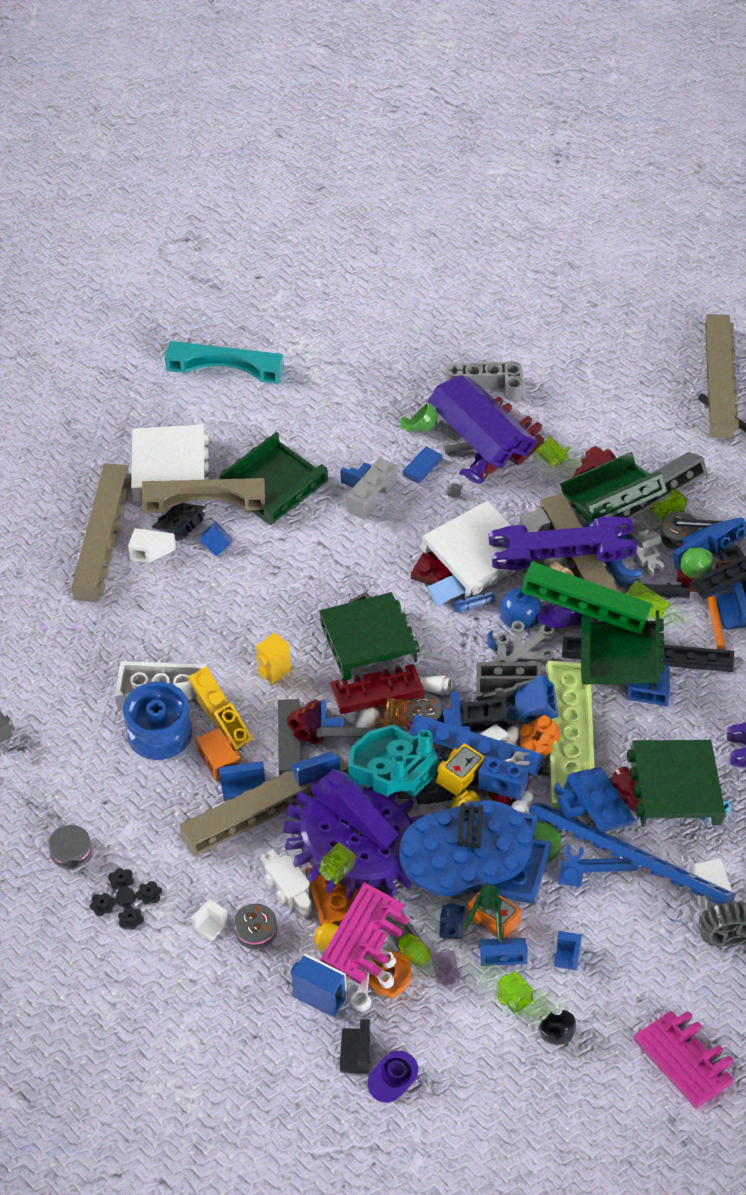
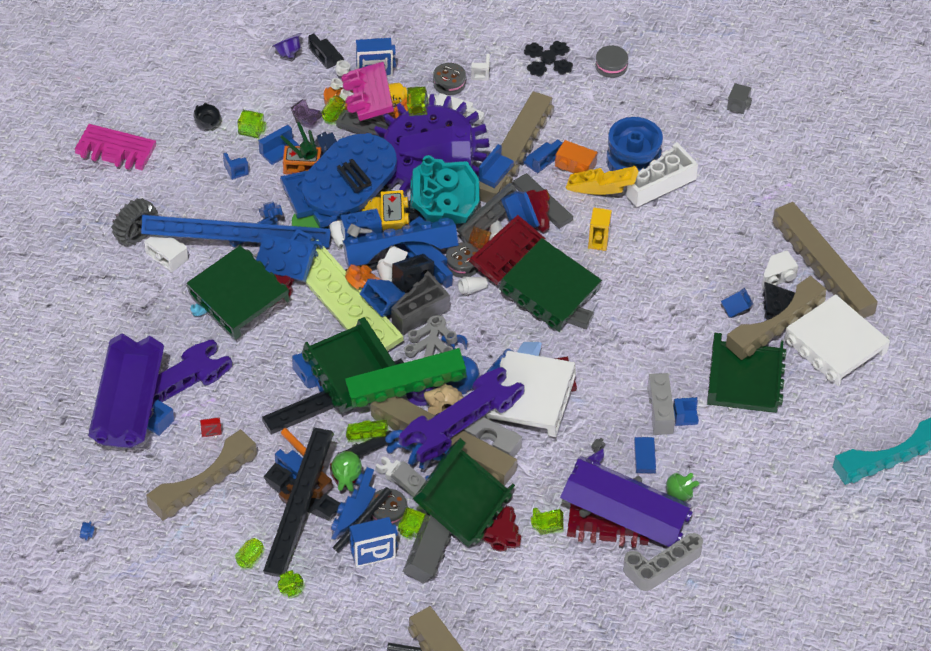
camera: 140 degrees right, 0 degrees up
none -> piece [349,517,398,567]

